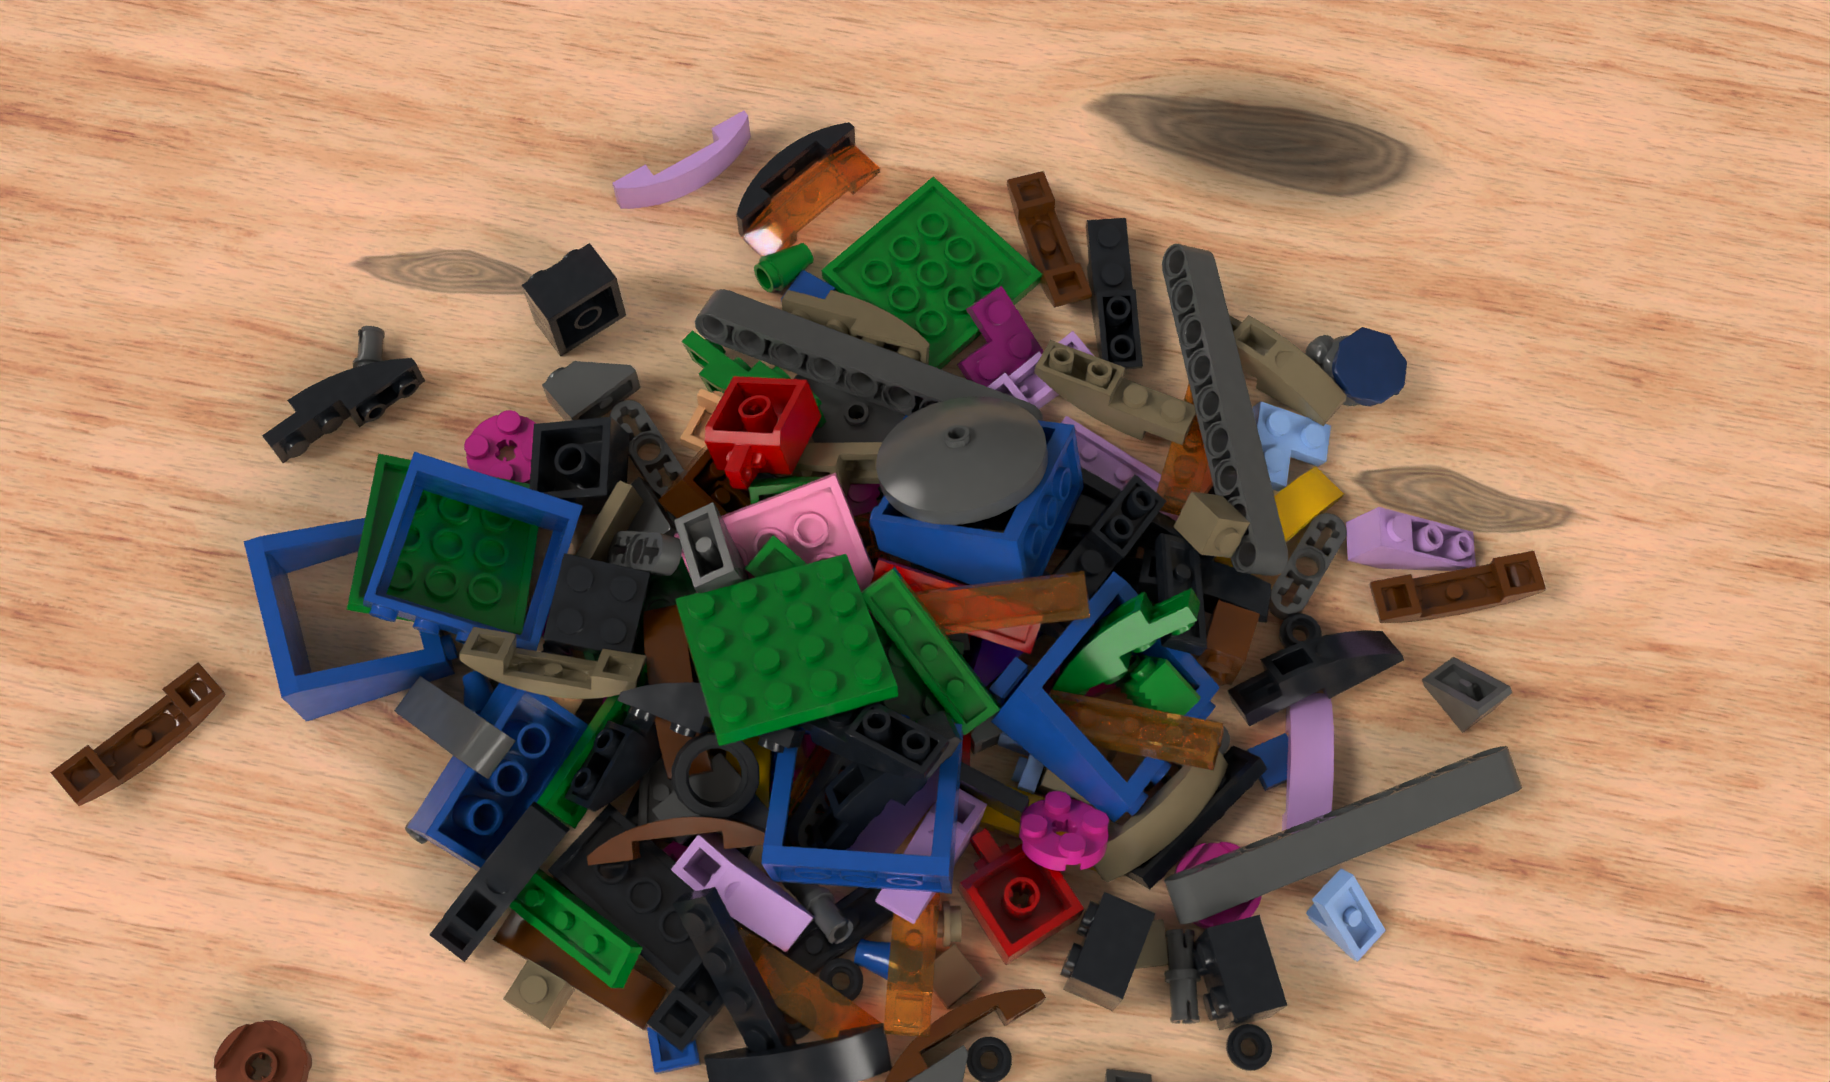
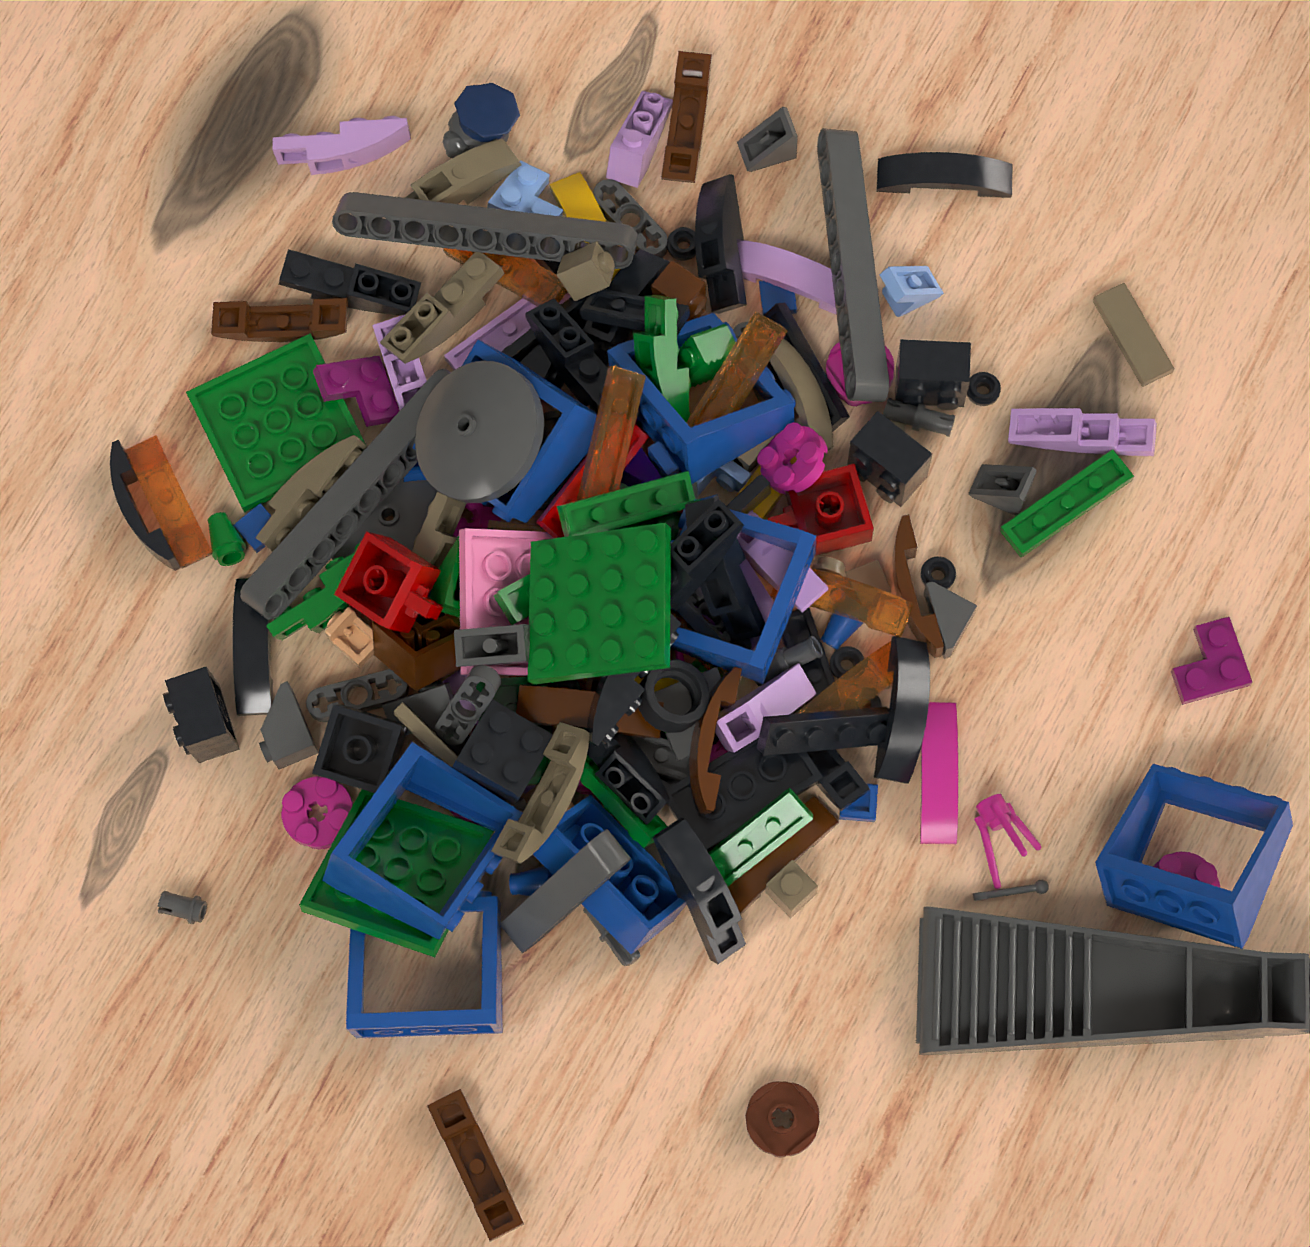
camera: 65 degrees left, 5 degrees up
black slope [262,358,425,463] -> none
lavender slope [612,111,751,209] -> none
none -> black slope [233,578,273,716]
none -> lavender slope [273,116,411,175]
none -> black slope [876,152,1013,198]

